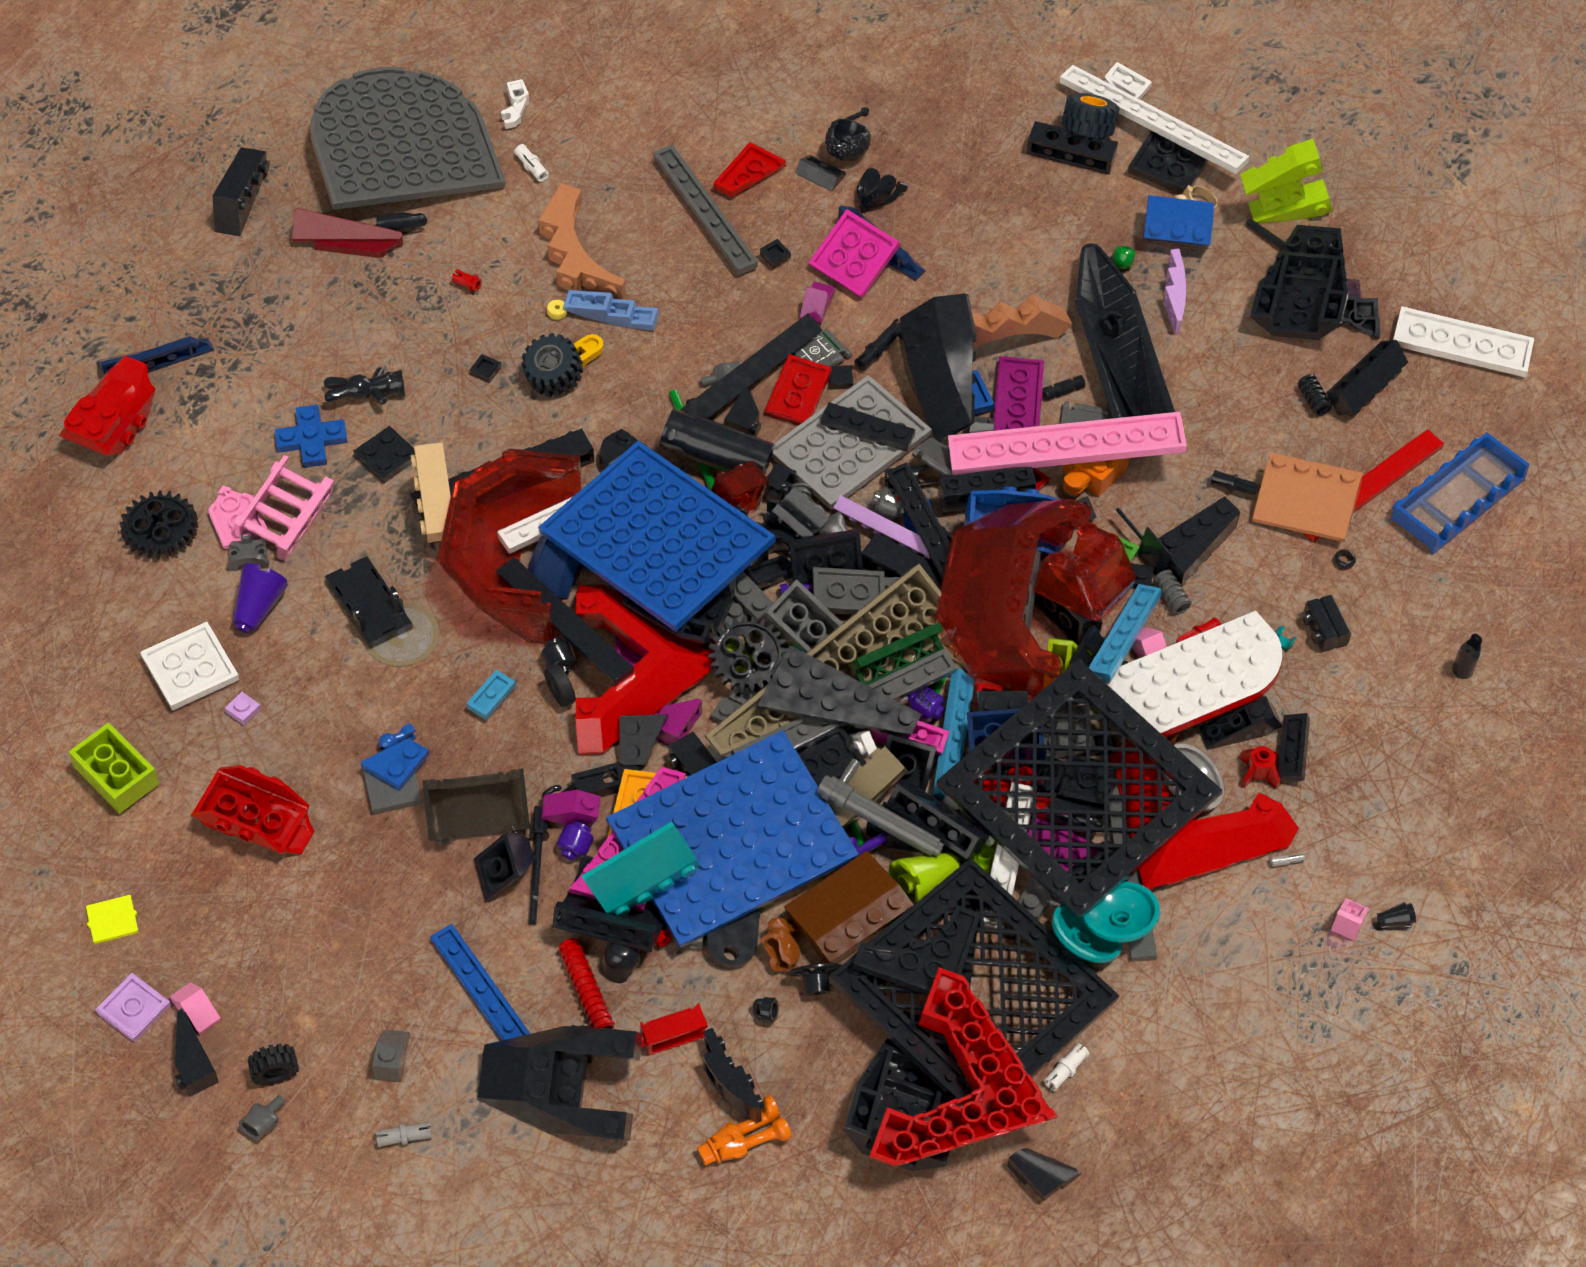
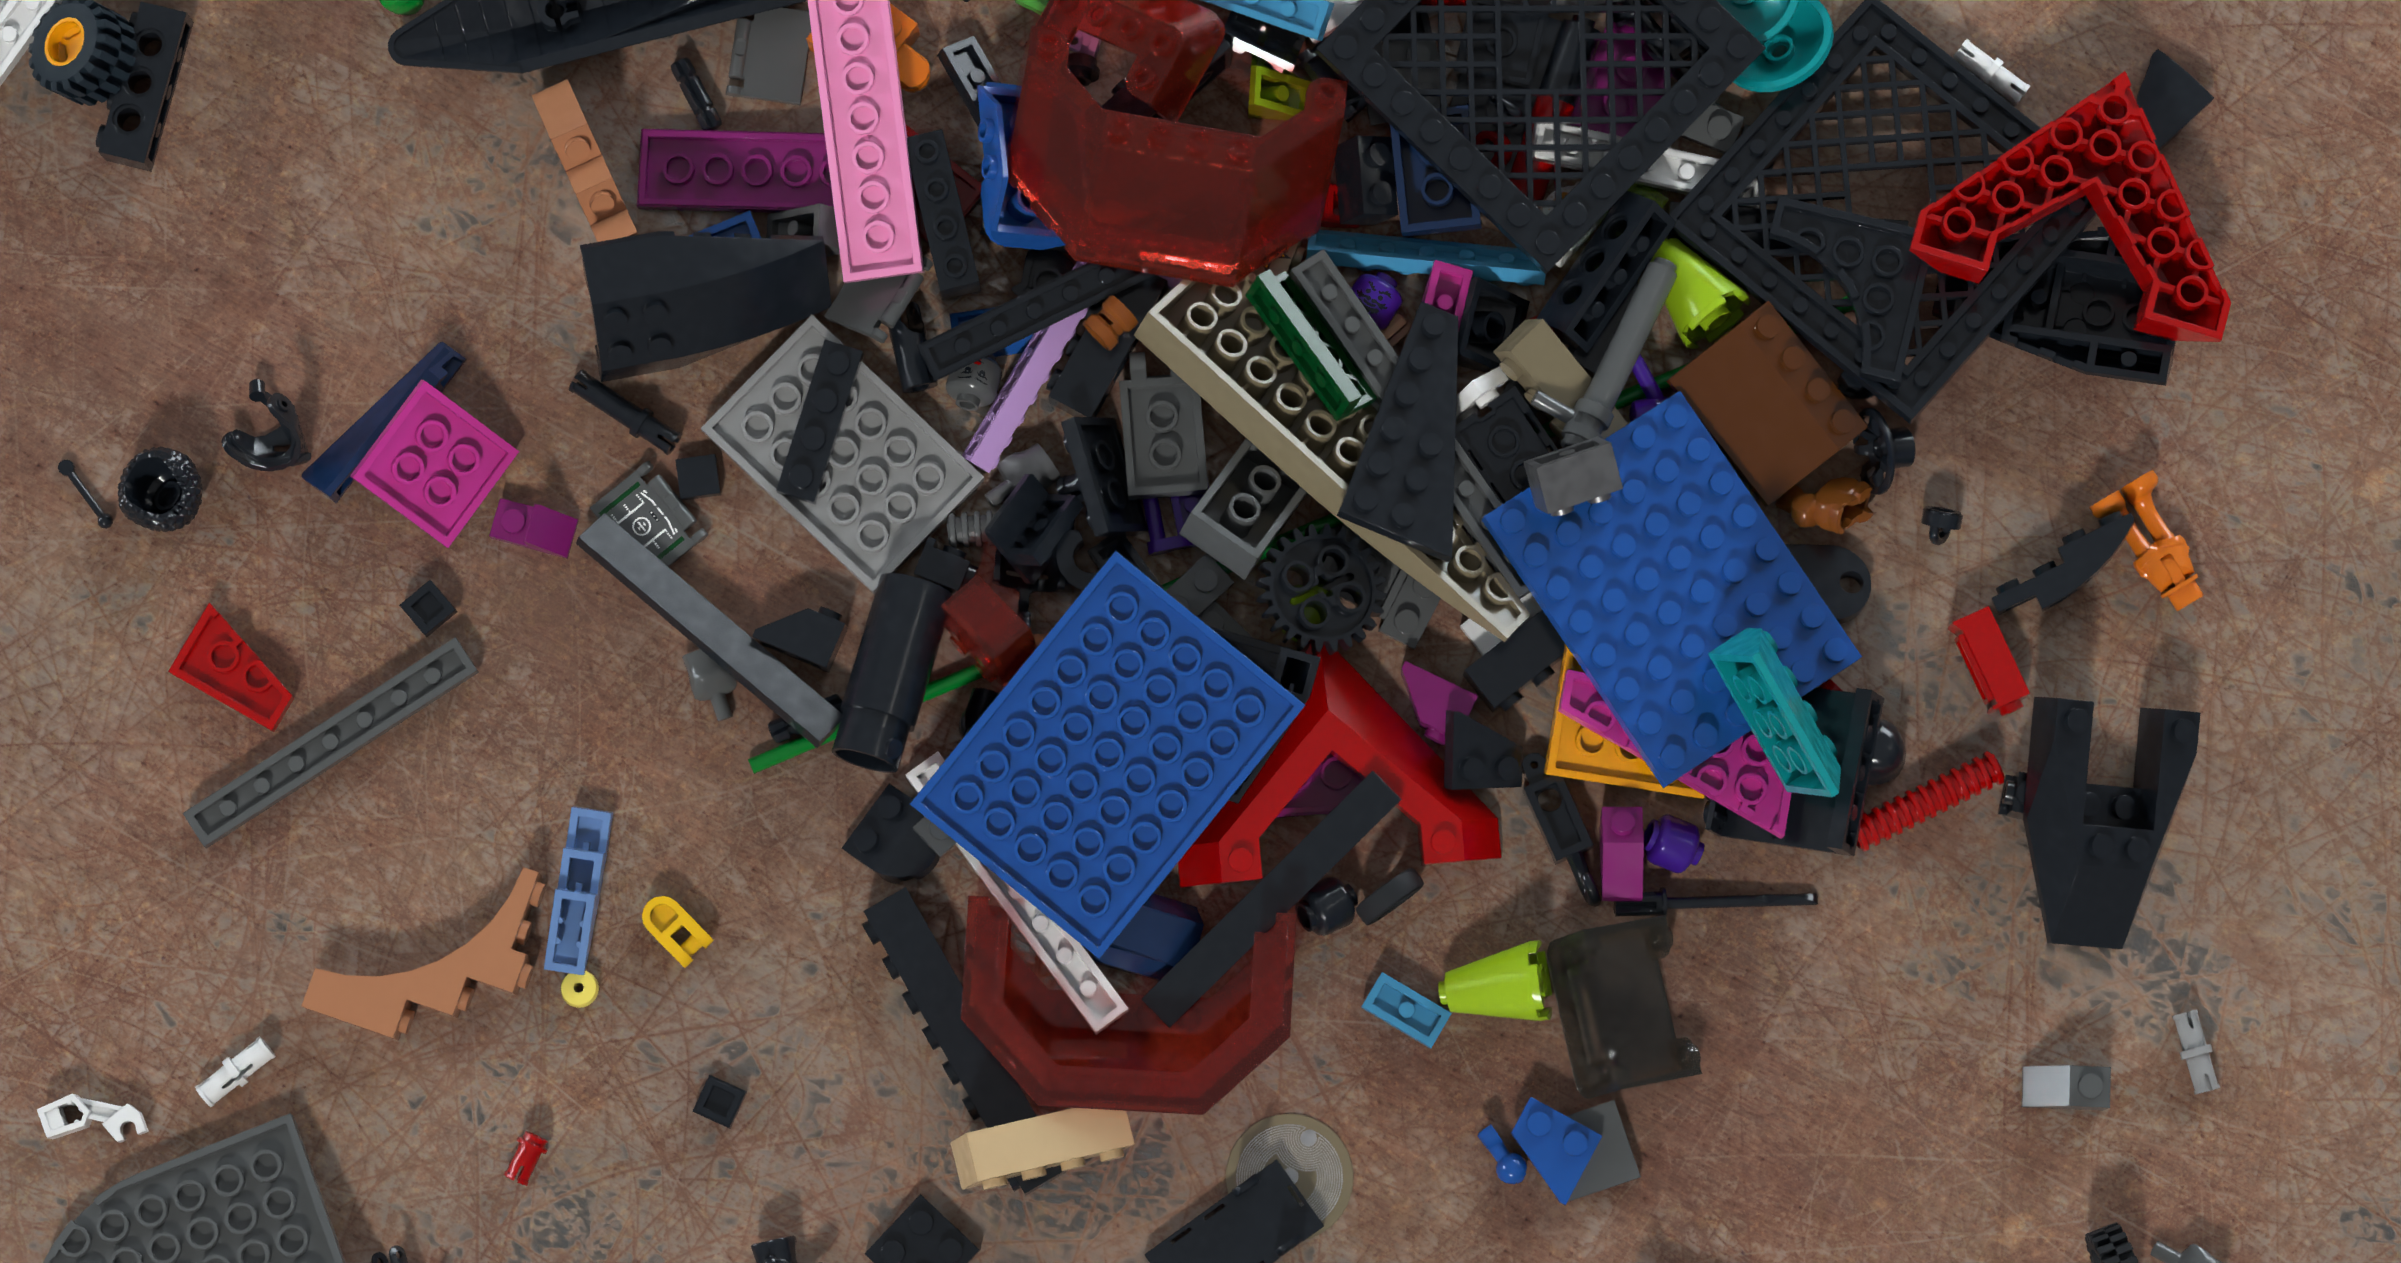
camera: 90 degrees left, 25 degrees up
blue tile [430,924,531,1041] -> none
black slope [474,832,534,902] -> none
black wheel [521,333,583,397] -> none
red tile [765,354,832,425] -> none
black slope [796,155,846,191] -> none
none -> dark orange wheel [1082,295,1139,351]
none -> lime cone [1438,940,1552,1021]
none -> flat silver brick [1524,436,1623,516]

